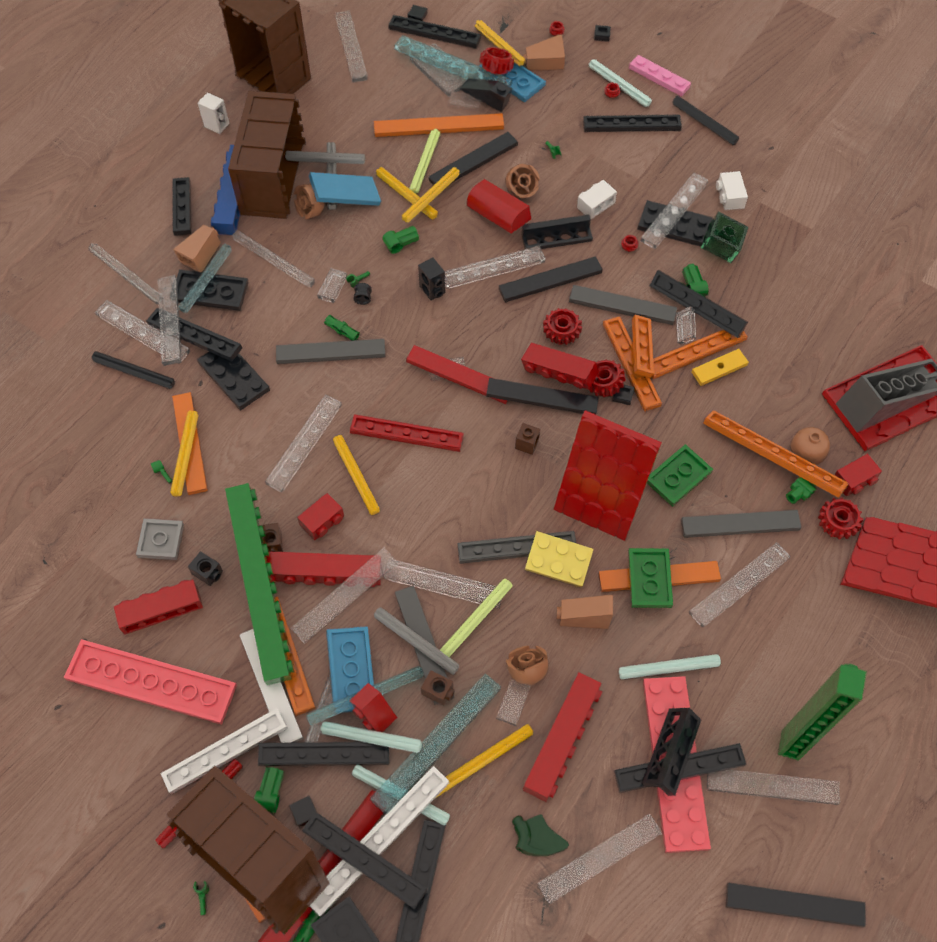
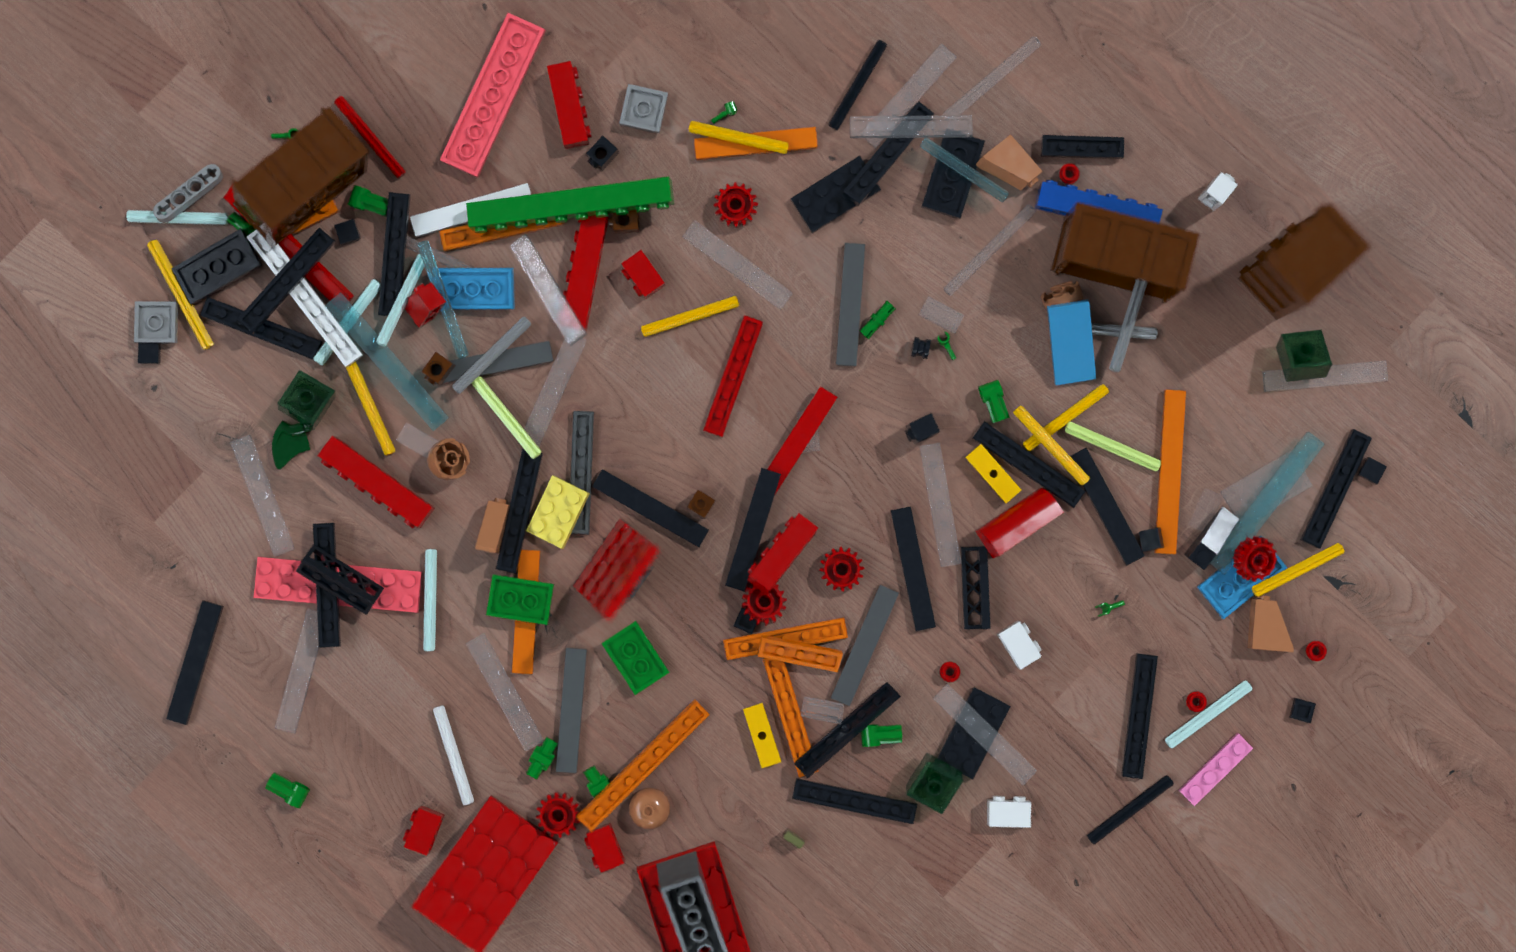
camera: 100 degrees right, 25 degrees up
white plate [161,708,288,794] -> none
nougat cylinder [505,164,540,198] -> none
green brick [777,664,866,761] -> none
none -> green piece [265,772,310,809]
none -> clear green brick [277,370,336,431]
none -> red brick [403,806,445,856]
none -> white axle [433,706,474,805]
none -> black tile [496,449,543,574]
none -> green axle [526,737,558,780]
none -> black tile [592,469,709,547]
none -> red gear [714,182,758,228]
none -> olive tile [783,828,805,849]
none -> black tile [792,778,917,824]
none -> yellow tile [965,444,1021,504]
none -> black tile [972,421,1086,508]
none -> red plate [1059,164,1080,184]
none -> black tile [1139,527,1164,552]
none -> clear green brick [1276,330,1332,382]

